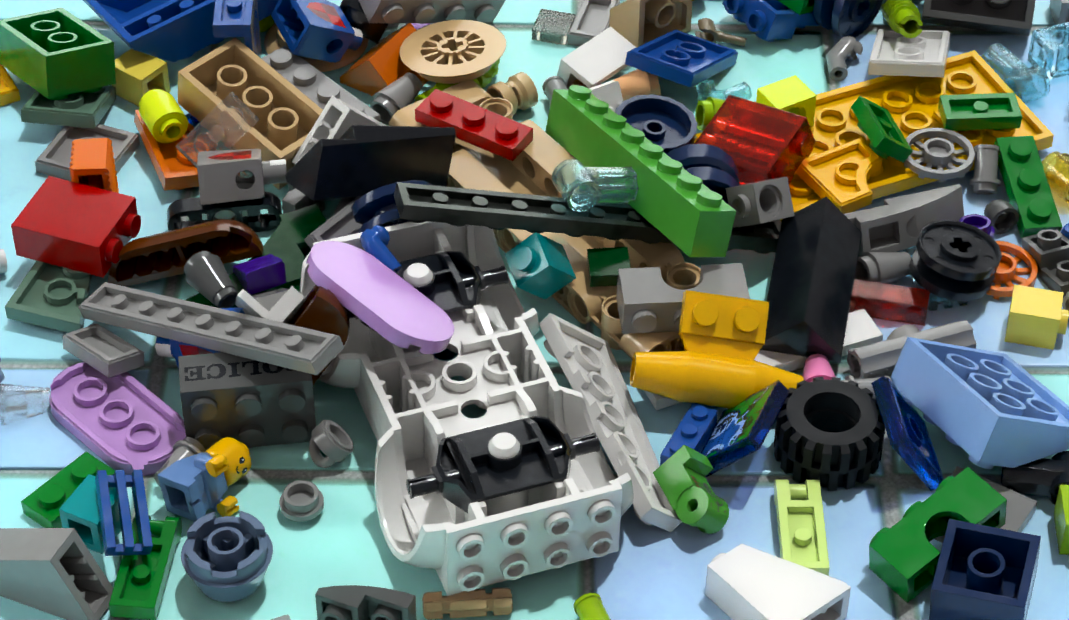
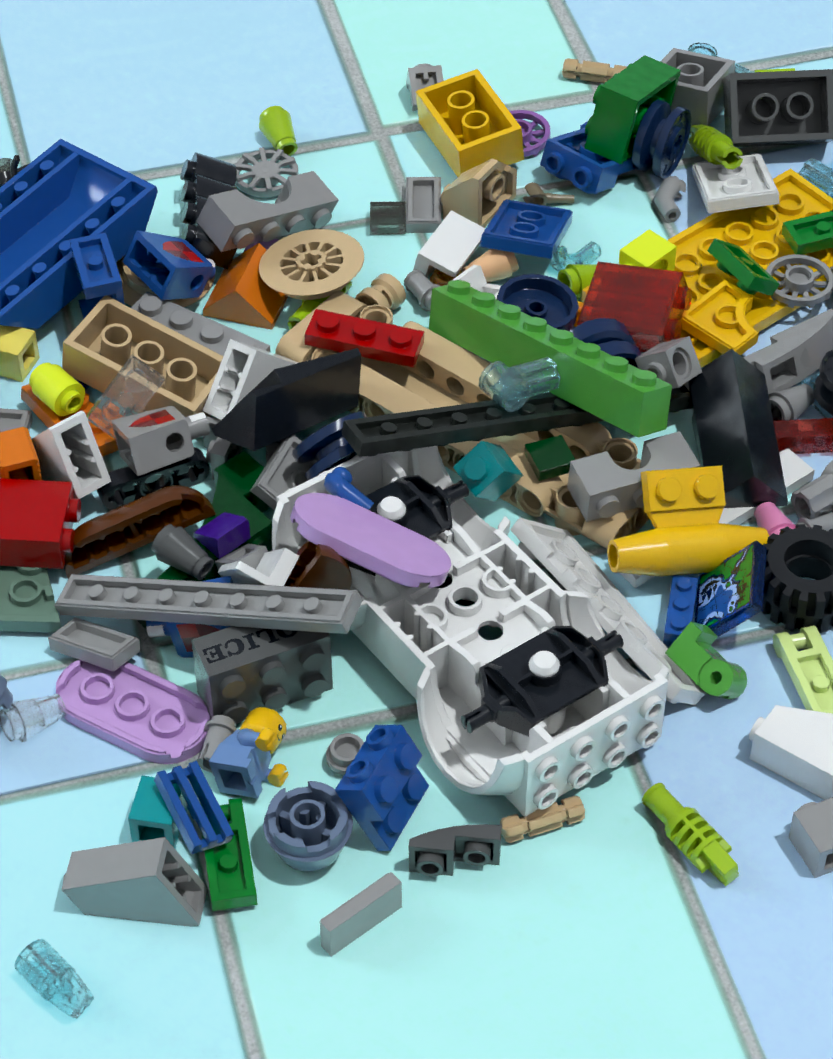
camera: 15 degrees left, 5 degrees up
green plate [21,452,115,528] -> none
light grey tile [309,420,353,468] -> none
light grey cone [370,72,422,125] -> none
none -> white slope [32,411,111,499]
none -> blue plate [335,725,429,851]

